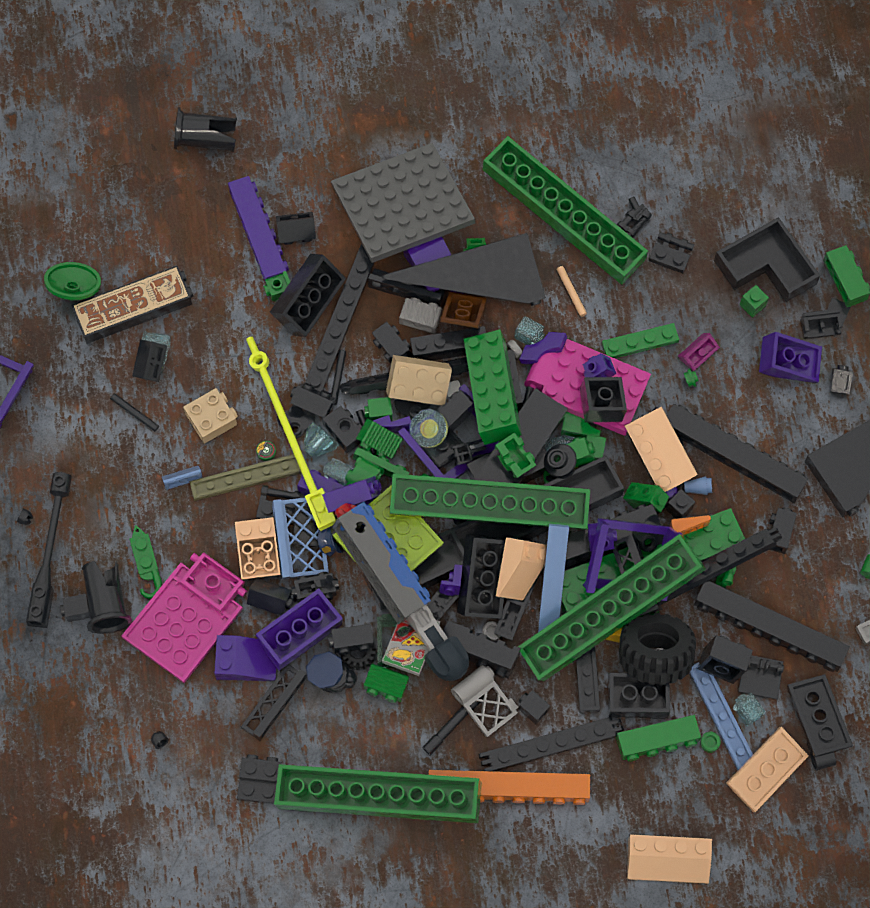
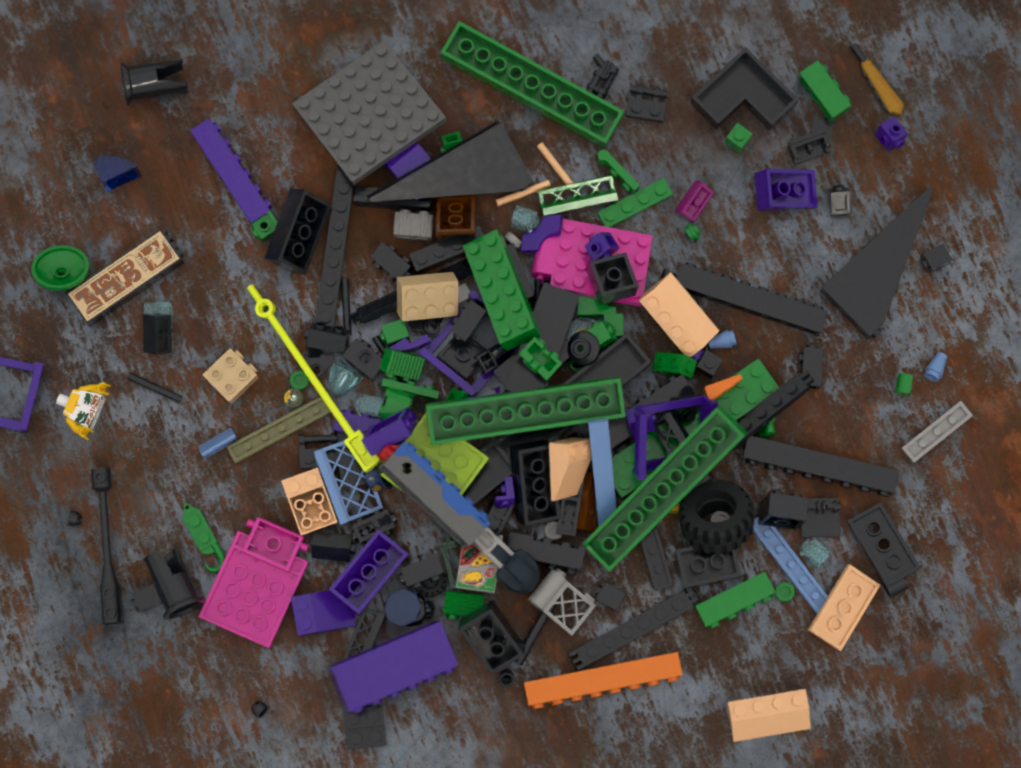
camera: 10 degrees left, 10 degrees up
green brick [274,764,482,823] -> none
black brick [276,212,316,245] -> none
clear light blue tile [410,409,448,448] -> none
none -> torso [56,382,111,441]
none -> clear blue slope [93,154,142,191]
none -> green tile [290,371,309,391]
none -> dark purple brick [327,621,458,714]
none -> black brick [459,600,525,674]
none -> light nougat bar [496,180,551,207]
none -> black hinge [499,669,514,687]
none -> fence [538,175,618,216]
none -> reddish brown plate [577,472,597,533]
none -> green plate [597,150,640,194]

